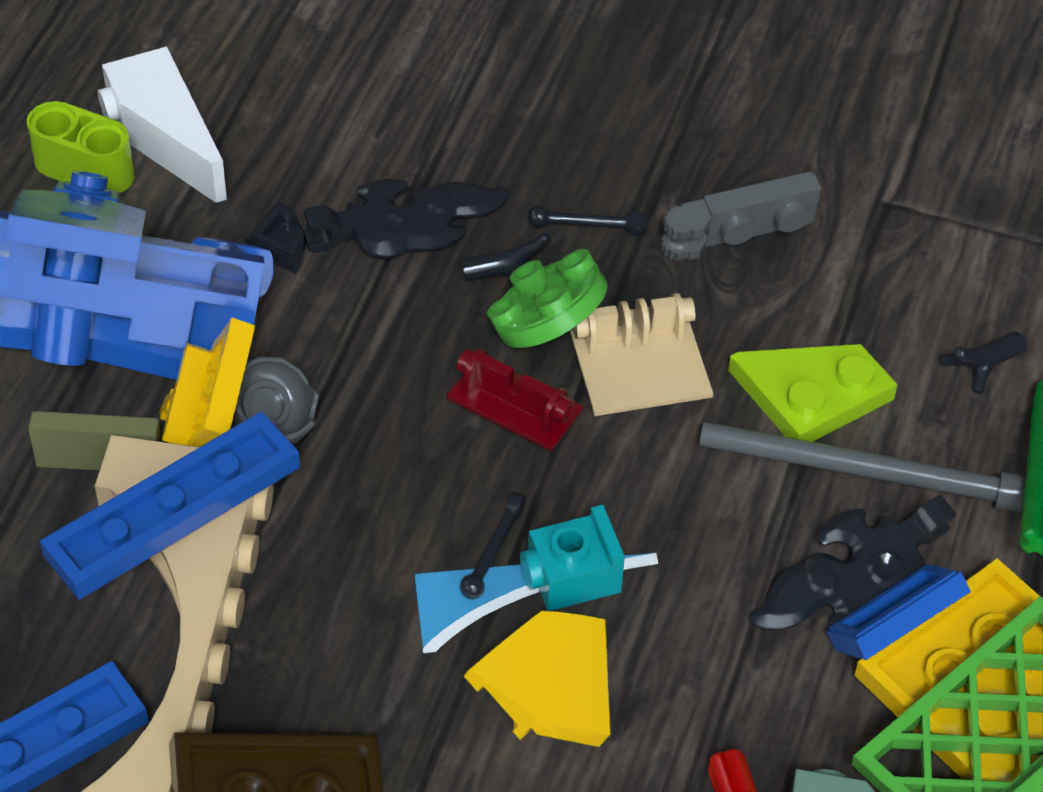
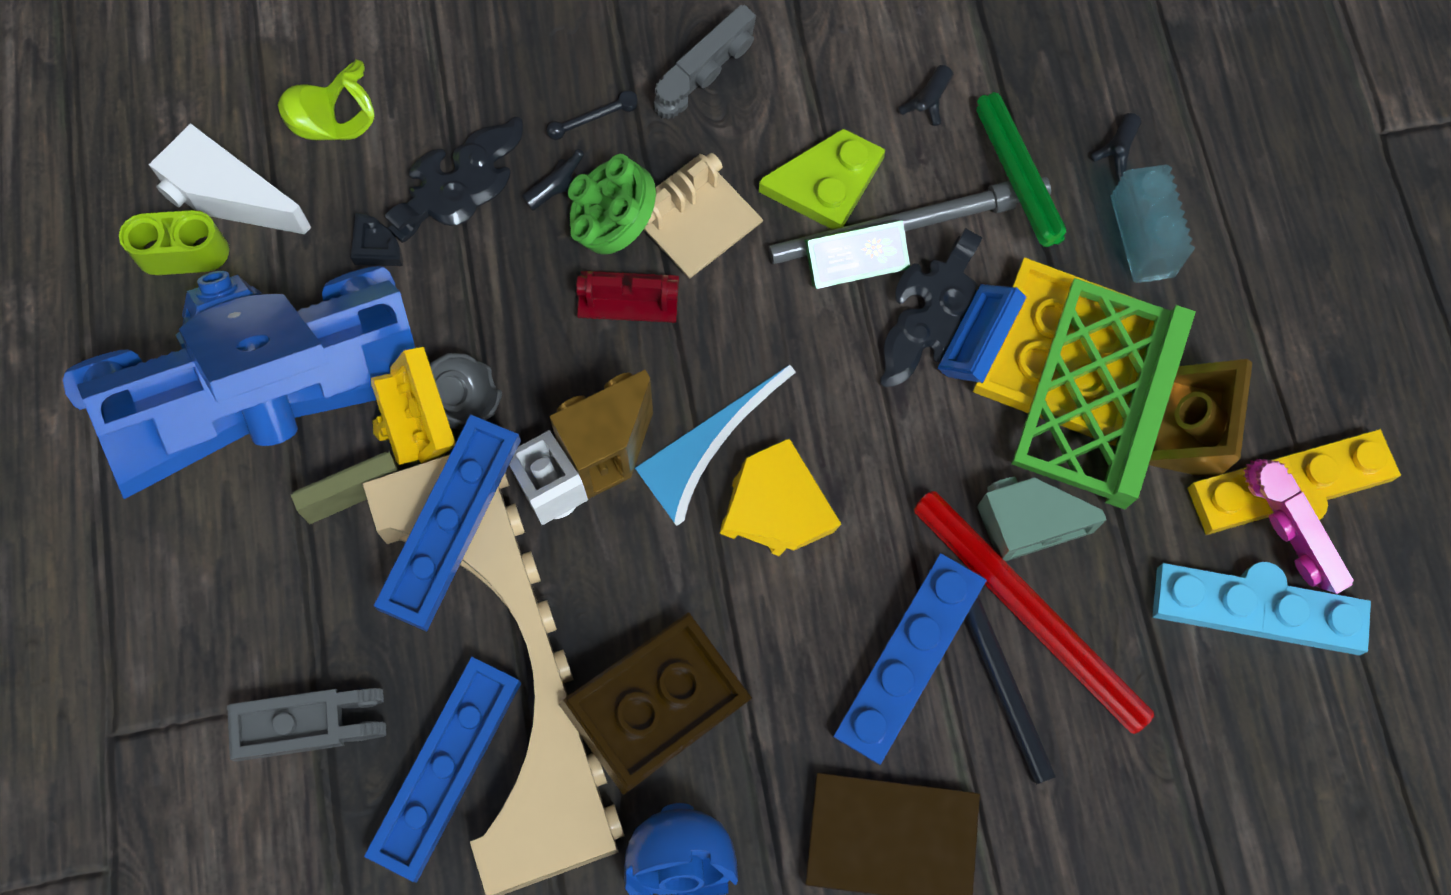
camera: 30 degrees left, 20 degrees up
black hinge [459,492,526,600] -> none
teal brick [520,505,625,611] -> none
none -> lime piece [278,59,374,140]
none -> white slope [509,430,588,525]
none -> pearl gold slope [550,370,653,499]
none -> tile [804,219,910,289]

